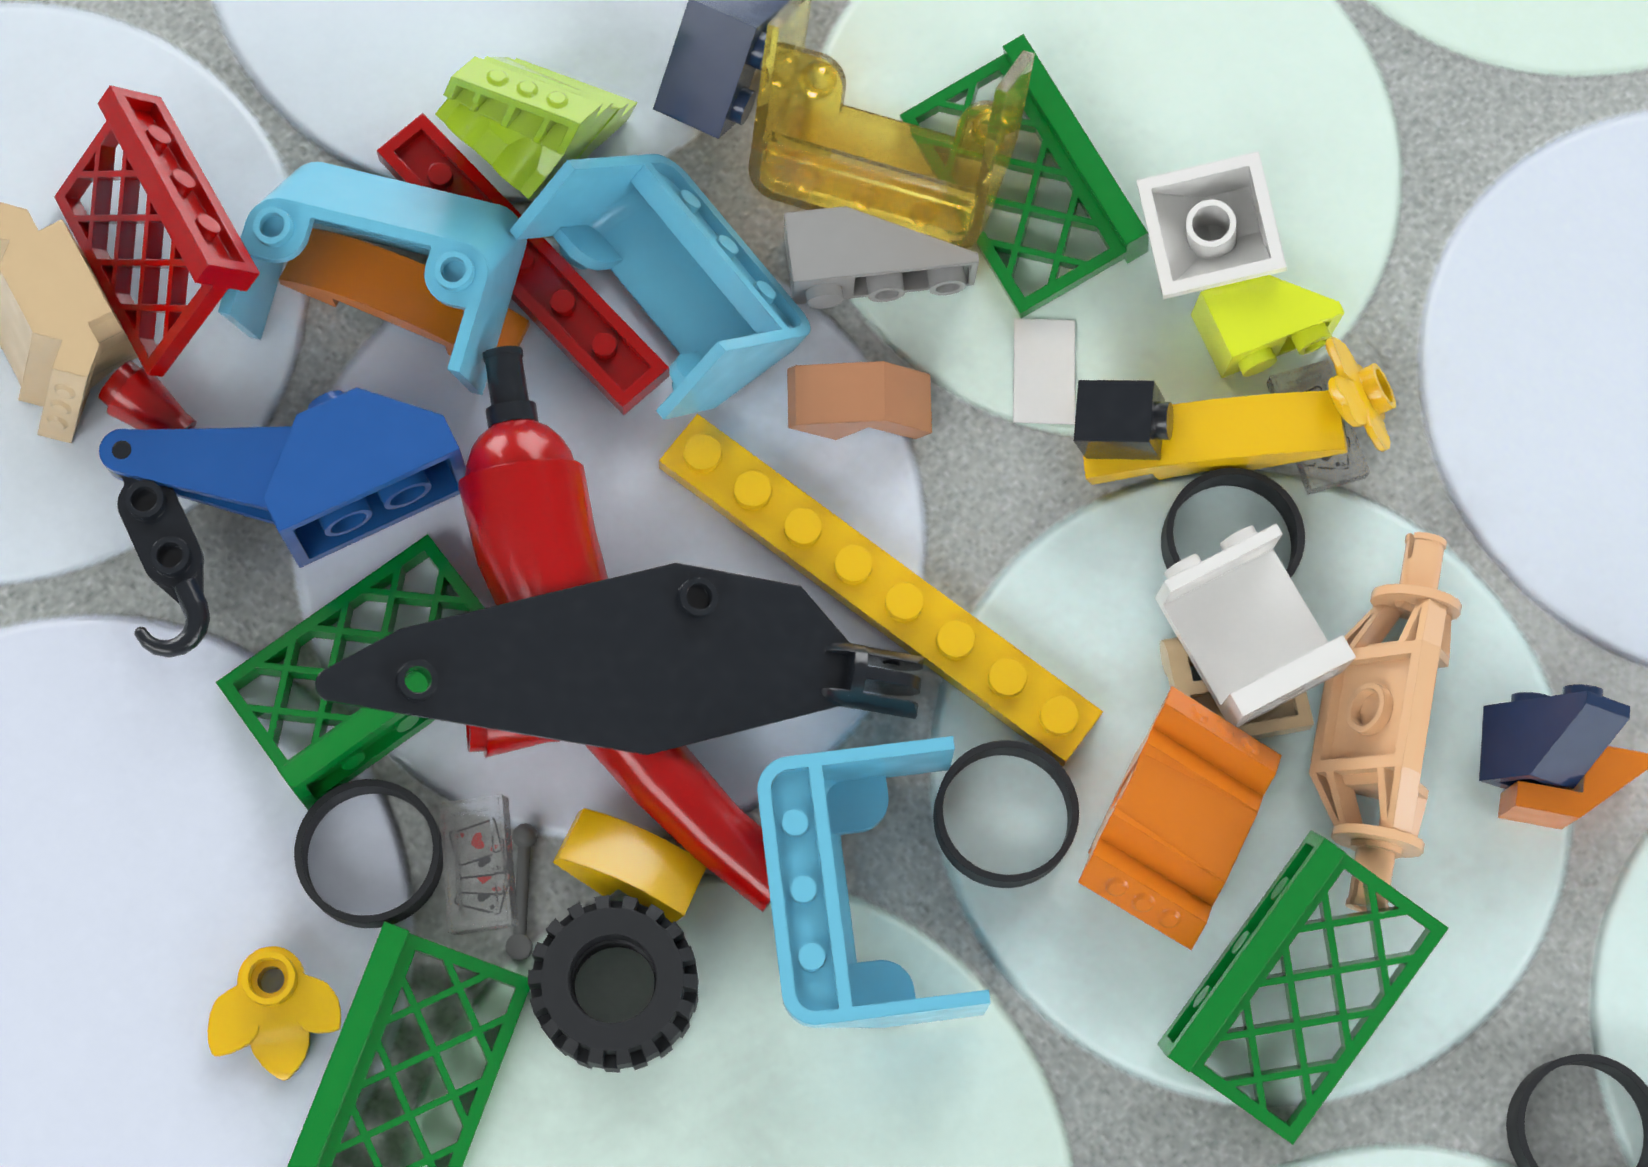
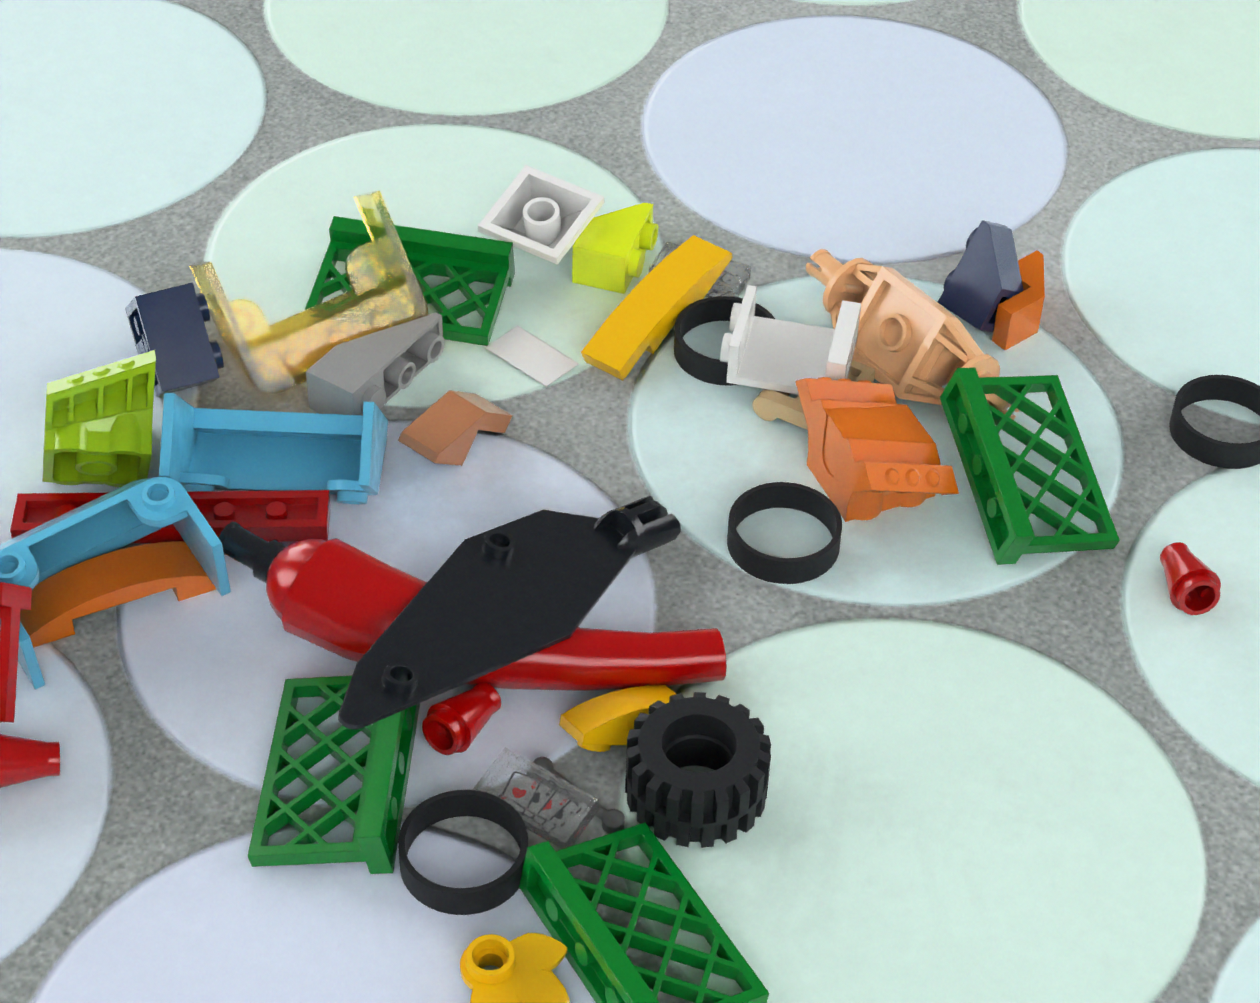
camera: 45 degrees left, 30 degrees down
blue slope [99,387,466,658] -> none
yellow plate [659,414,1103,767] -> none
medium azure windscreen [757,736,991,1028] -> none
black brick [1073,380,1173,460] -> none
yellow plate [1326,337,1396,452] -> none

